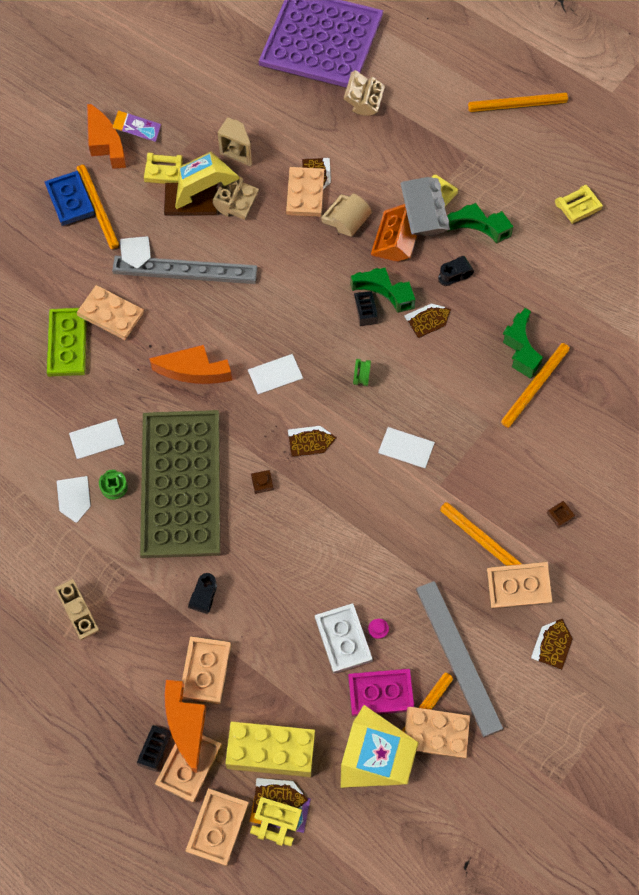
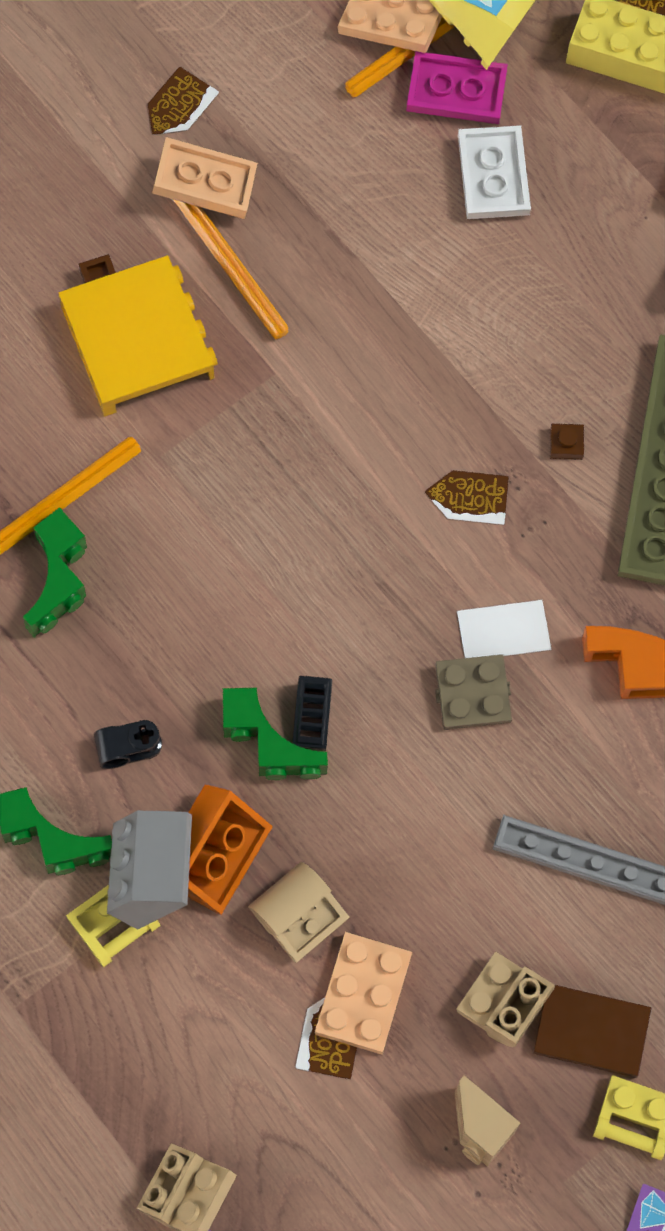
camera: 170 degrees left, 5 degrees up
light yellow wedge [175,151,240,209] -> none
bright green wheel [353,359,371,386] -> none
dark pink plate [368,619,389,639] -> none
white sticker [378,427,435,468] -> none
sticker [405,304,451,338] -> none
light grey tile [416,581,503,738] -> none
none -> yellow panel [58,255,218,417]
none -> dark tan plate [435,654,512,730]

